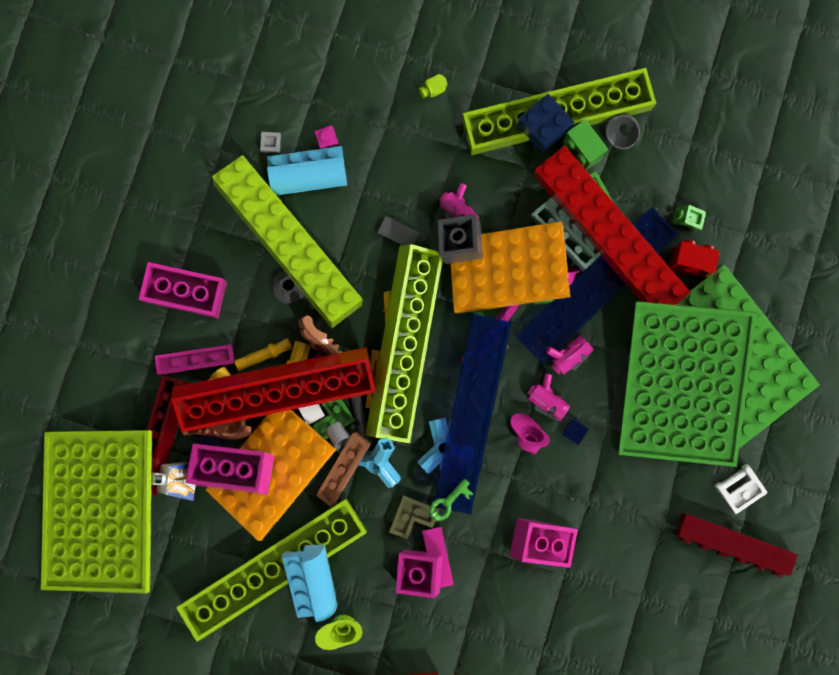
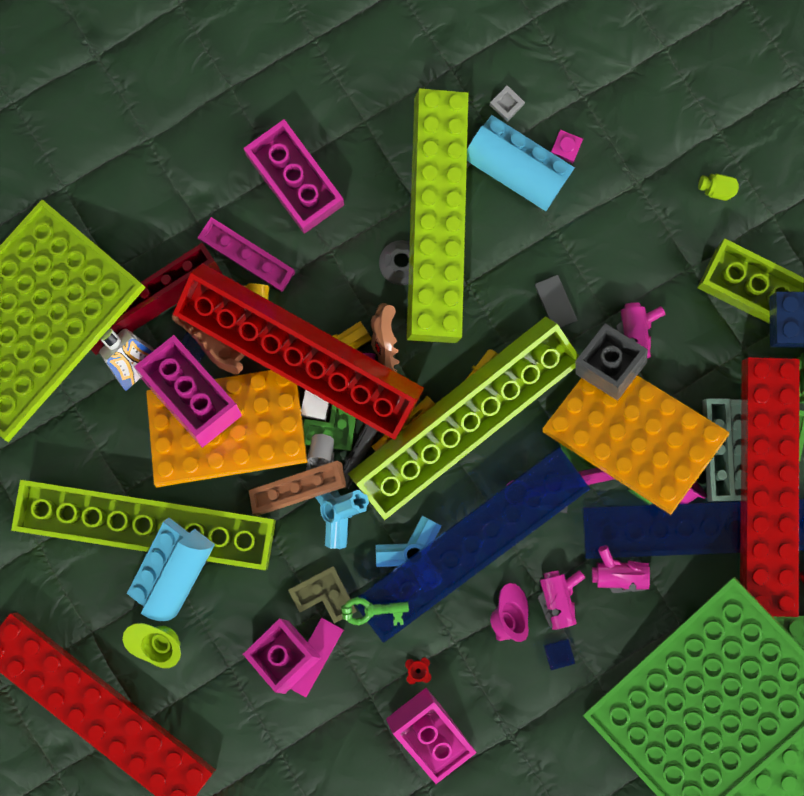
camera: 45 degrees right, 0 degrees up
yellow pin [235,338,293,372] -> none
none -> red plate [405,657,432,685]

